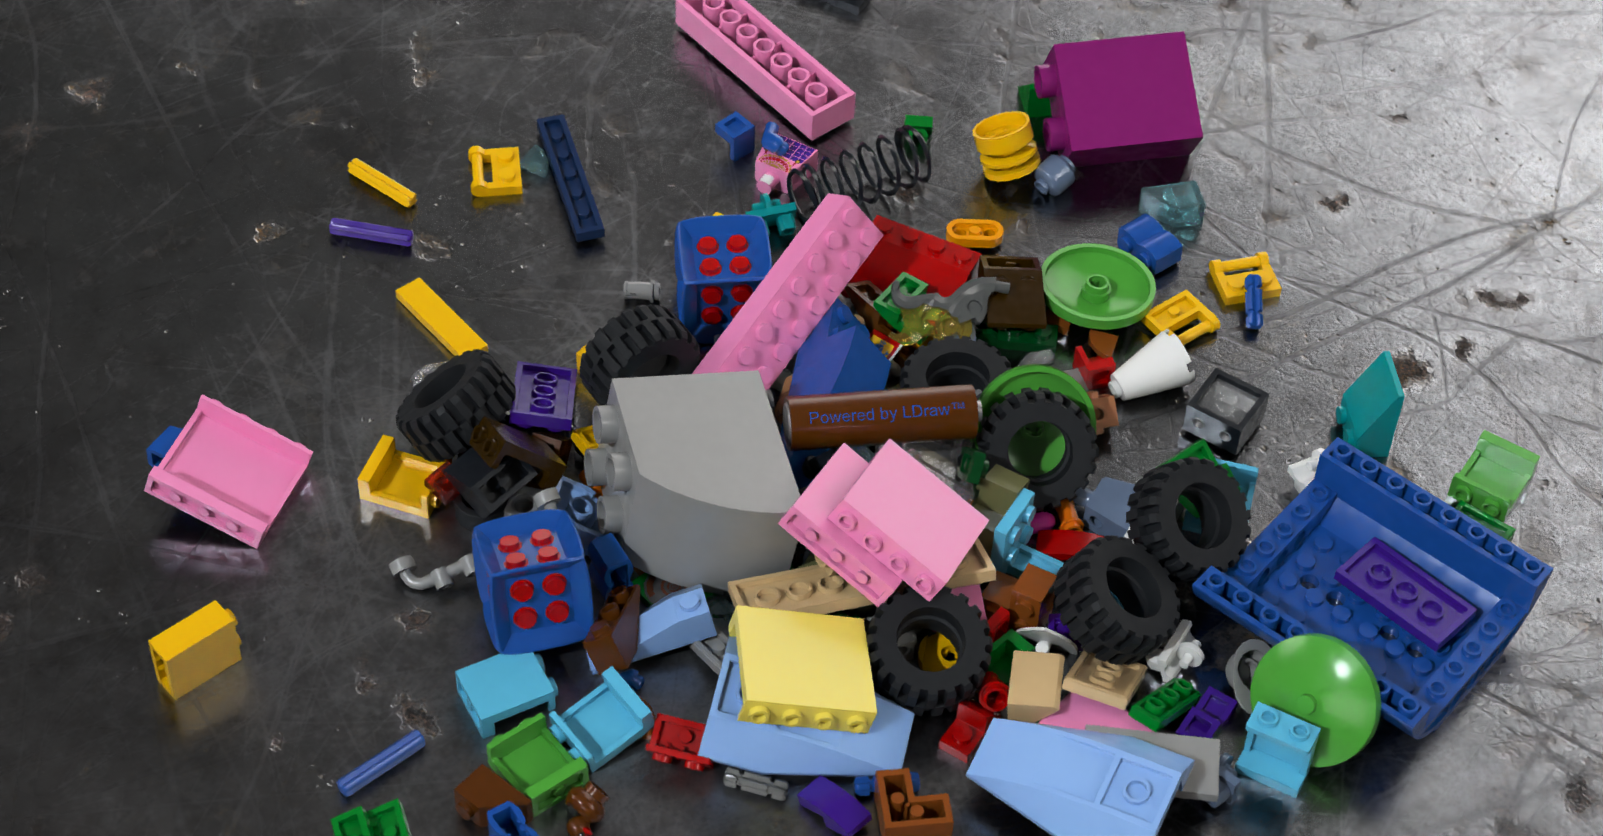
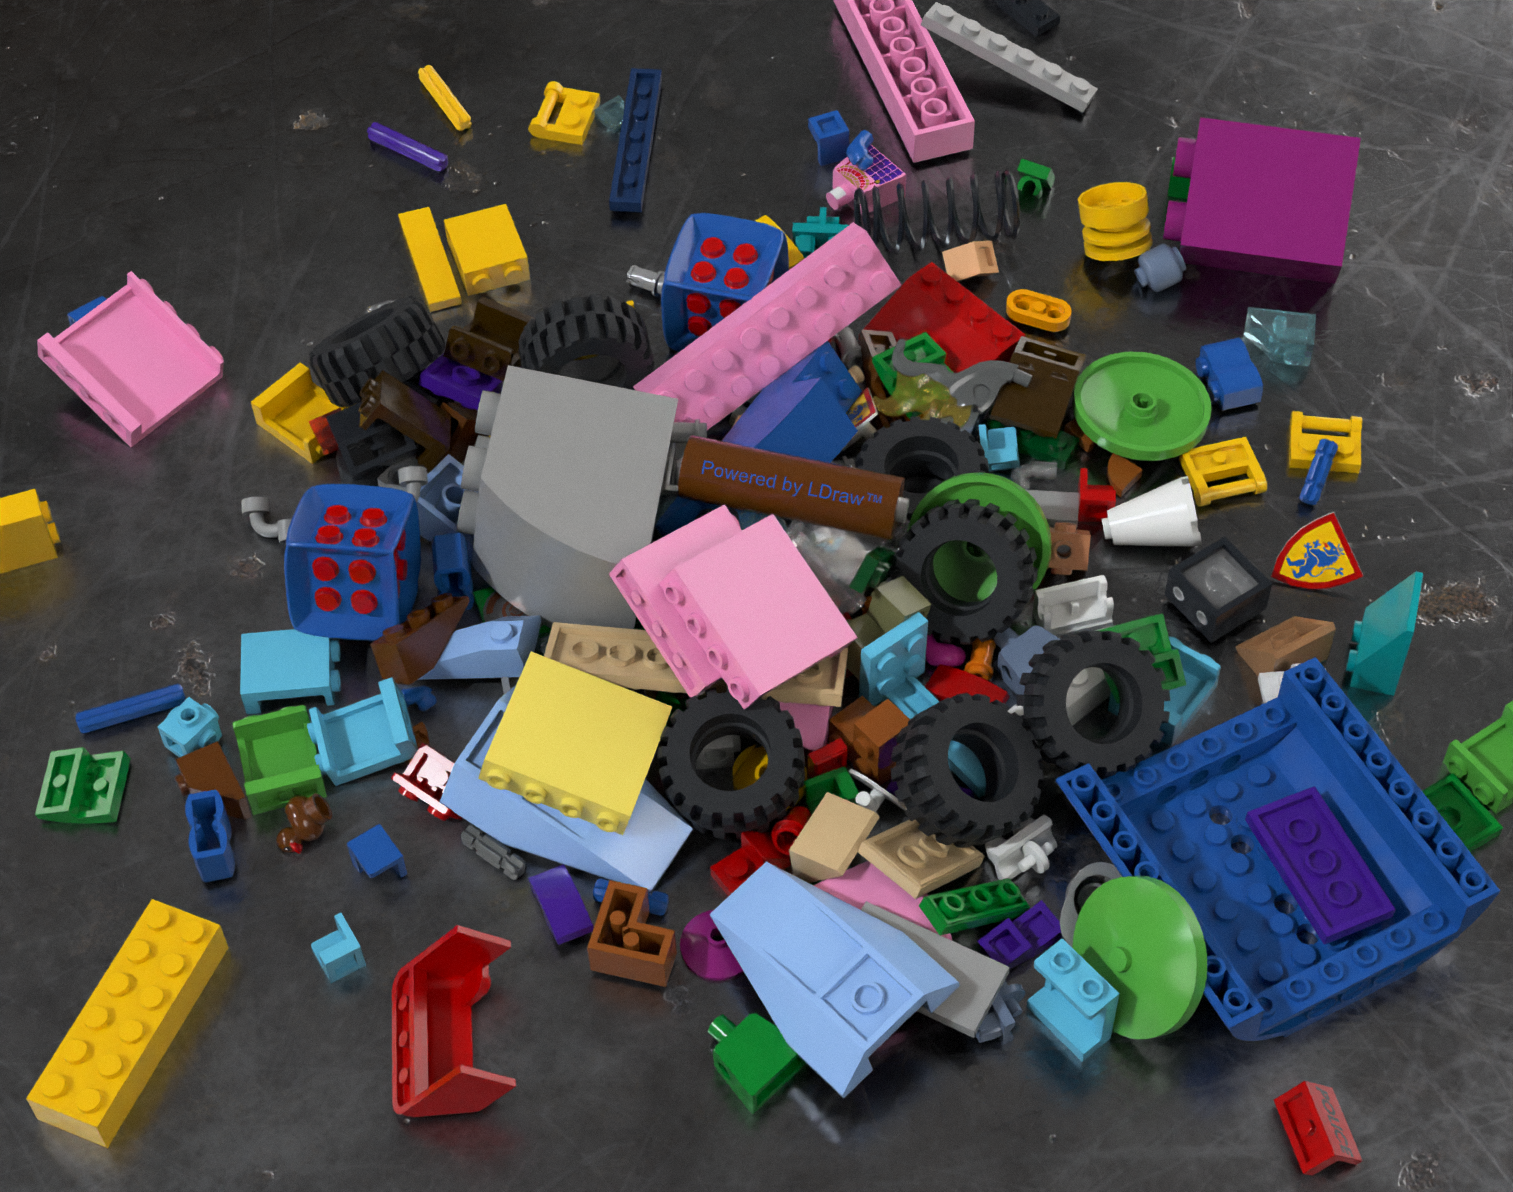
camera: 25 degrees right, 5 degrees up
none -> medium azure brick [157,697,222,757]
none -> blue panel [347,824,408,878]
none -> dark brown panel [443,297,536,381]
none -> yellow brick [444,204,530,296]
none -> magenta dish [680,910,744,981]
none -> light grey plate [921,2,1098,113]
none -> light nougat panel [942,240,999,282]
none -> medium azure panel [979,424,1020,472]
none -> white hinge [1032,575,1114,638]
none -> medium nougat slope [1236,616,1336,677]
none -> shield [1271,512,1363,589]
none -> red panel [1274,1081,1363,1176]

